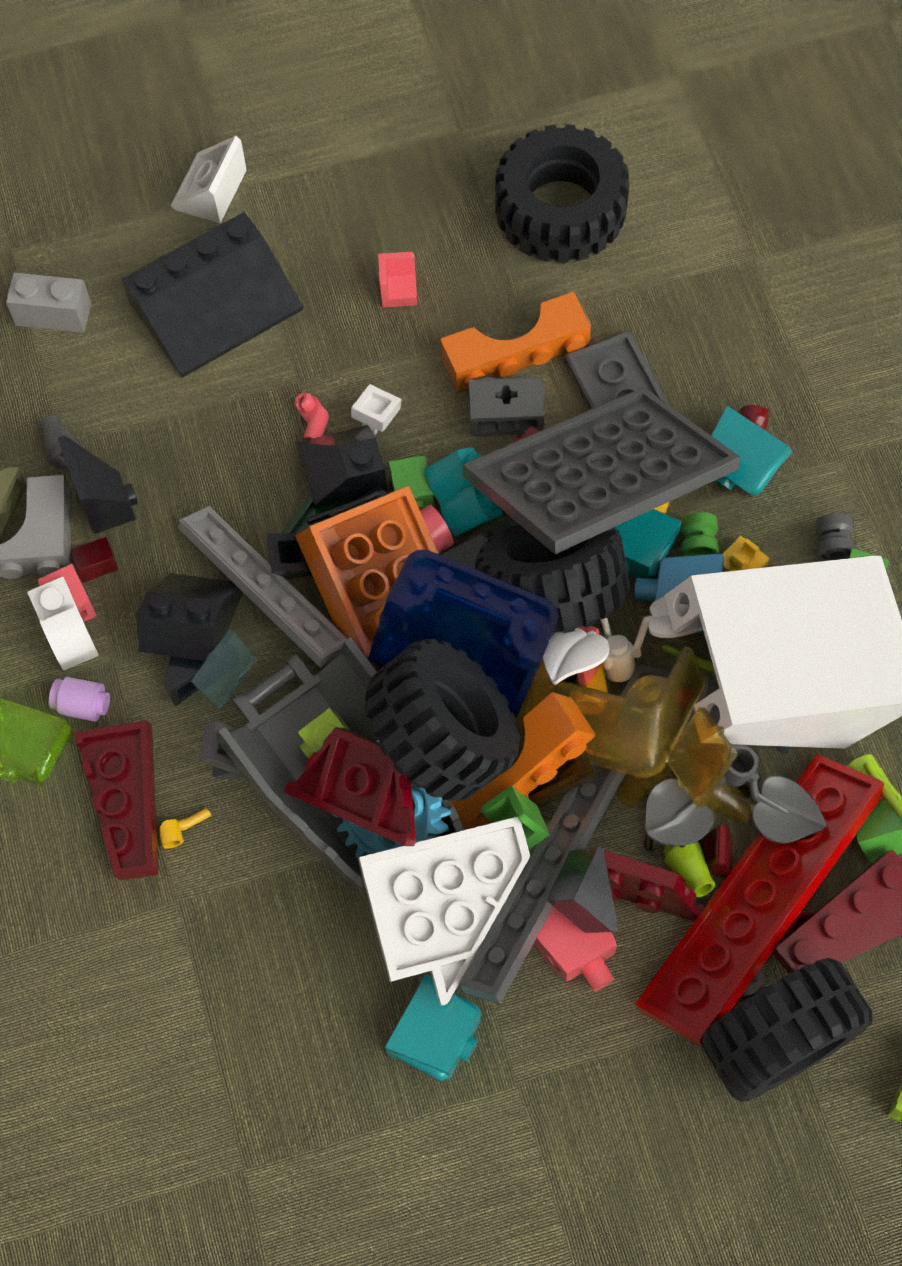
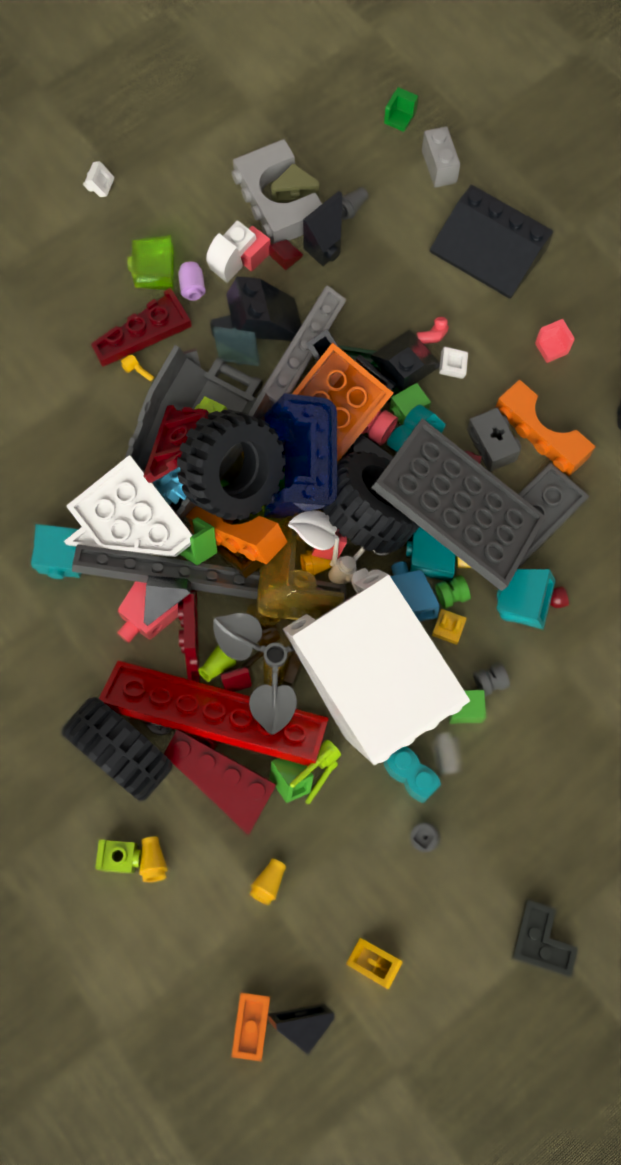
camera: 65 degrees right, 5 degrees up
white slope [171,136,247,224] -> none
clear yellow piece [665,707,738,807] -> none

